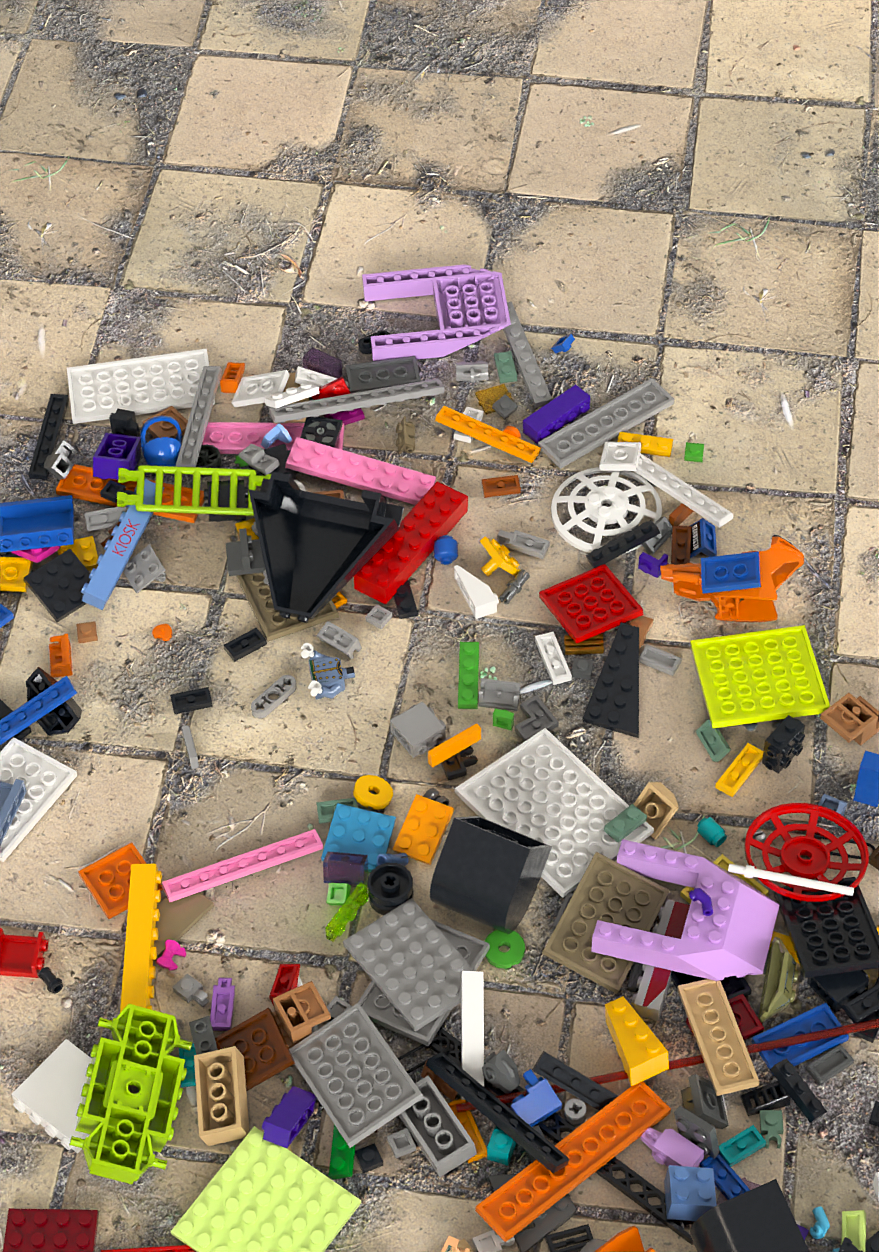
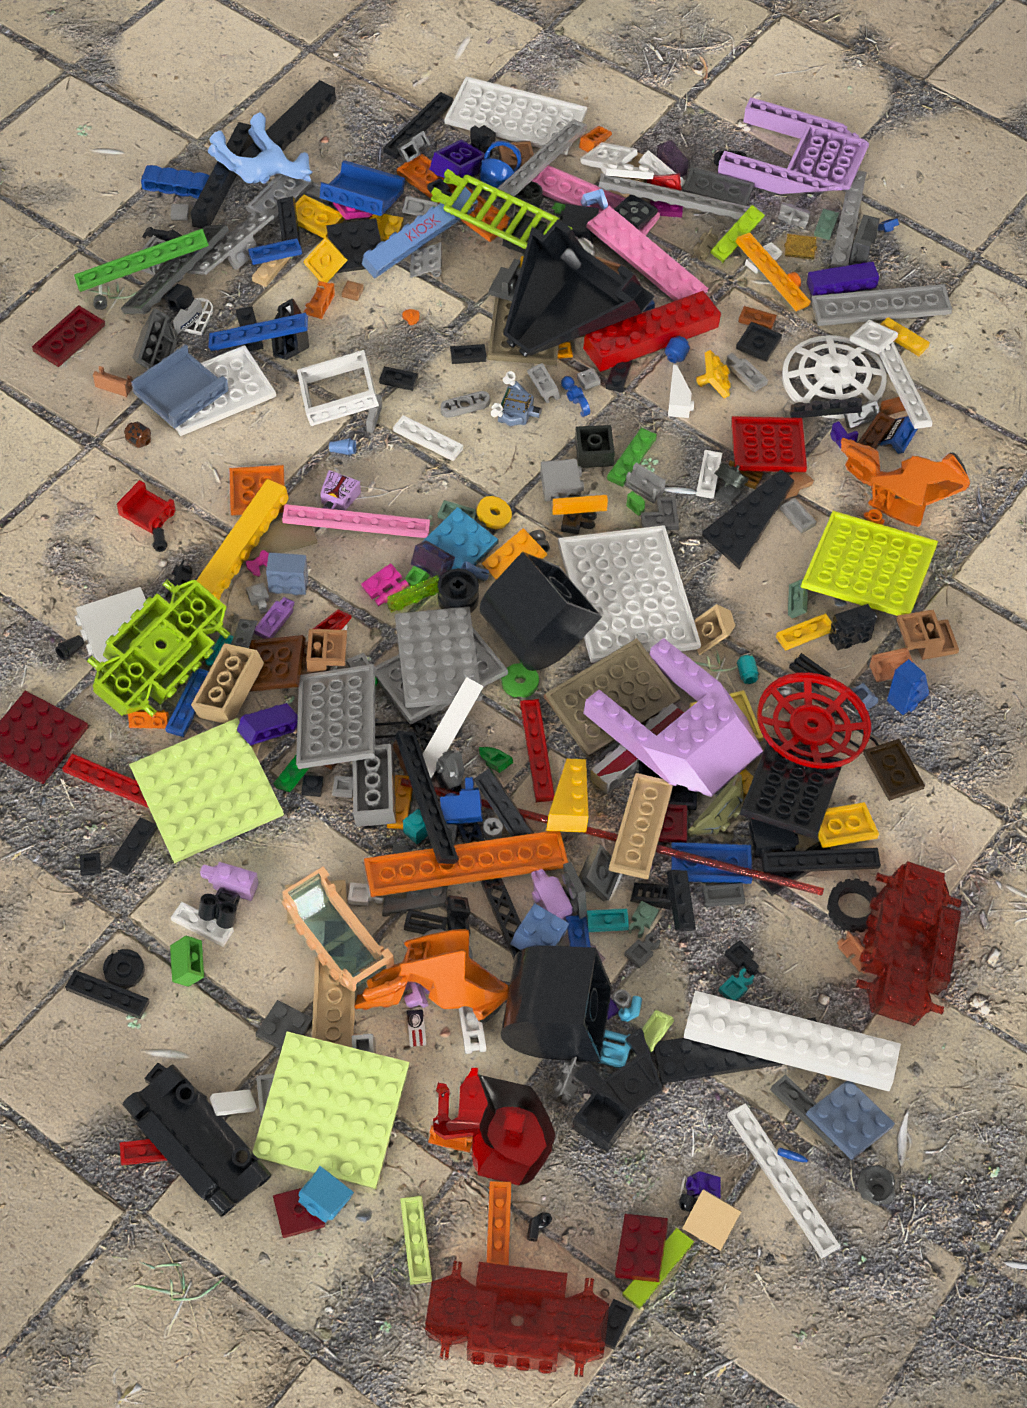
camera: 25 degrees right, 5 degrees up
light grey slope [239,444,280,475] -> none
dark grey plate [492,394,518,420] -> none
dark grey pin [499,569,530,604] -> none
sand green plate [604,804,647,843] -> none
bright green plate [684,442,704,462] -> none
dark purple arm [689,888,713,916] -> none
blue plate [701,551,761,594] -> none
white bar [728,864,854,896] -> none
none -> black cone [55,635,84,660]
none -> orange hinge [128,710,169,729]
none -> black hinge [165,560,193,597]
none -> blue plate [165,668,209,737]
none -> sand blue brick [266,553,308,595]
none -> white window [297,350,379,426]
none -> yellow plate [303,237,347,283]
none -> lavender torso [321,470,361,511]
none -> medium blue cone [329,438,356,456]
none -> dark pink plate [361,563,409,606]
none -> white plate [393,415,463,461]
none -> black slope [447,895,471,936]
none -> green plate [479,747,513,773]
none -> red tile [520,699,555,803]
none -> blue piece [561,376,590,417]
none -> pearl dark grey brick [575,425,615,468]
none -> light grey plate [611,989,631,1009]
none -> dark grey plate [624,933,661,968]
none -> lime plate [710,205,765,263]
none -> pearl dark grey wheel [714,462,749,490]
none -> black plate [736,322,782,362]
none -> black tile [789,653,831,689]
none -> dark grey panel [849,215,880,265]
none -> orange plate [864,509,884,525]
none -> nougat hinge [869,648,913,682]

